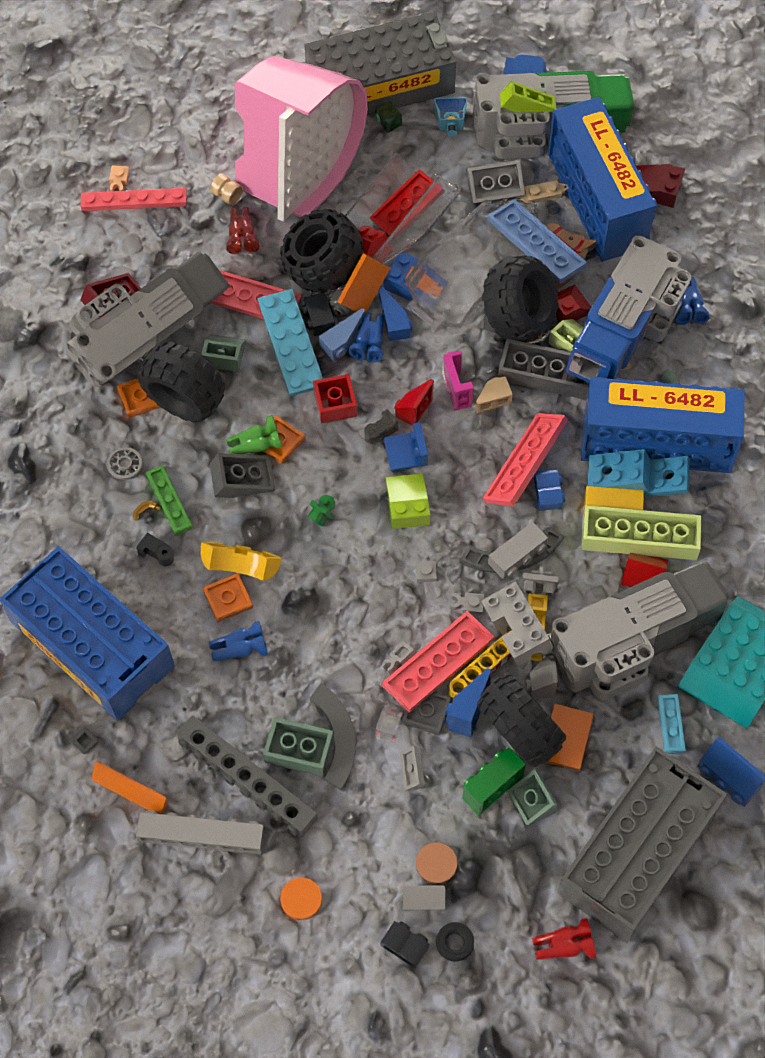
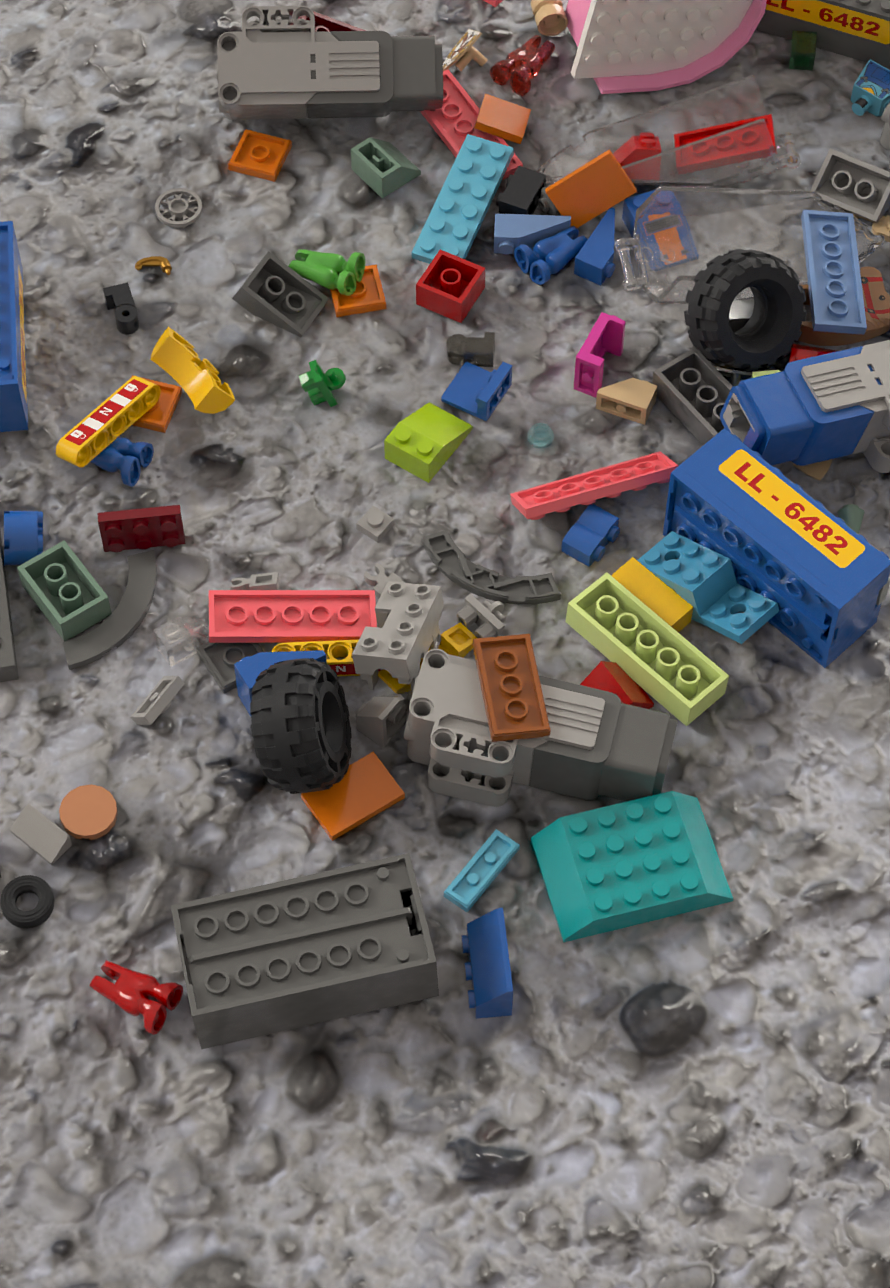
camera: 40 degrees right, 5 degrees down
black tyre [138,342,225,422] -> none
bright green tile [146,465,193,536] -> none
black tyre [280,209,364,293] -> none
red slope [394,379,434,426] -> none
green brick [462,747,526,816] -> none
light grey brick [488,522,548,580] -> none
sand green slope [507,769,557,826] -> none
none -> blue brick [4,511,43,566]
none -> yellow beam [56,376,161,468]
none -> dark red plate [97,505,186,552]
none -> shield [443,29,487,72]
none -> dark orange tile [472,634,551,742]
none -> orange tile [474,93,531,144]
none -> clear light blue plate [527,423,554,449]

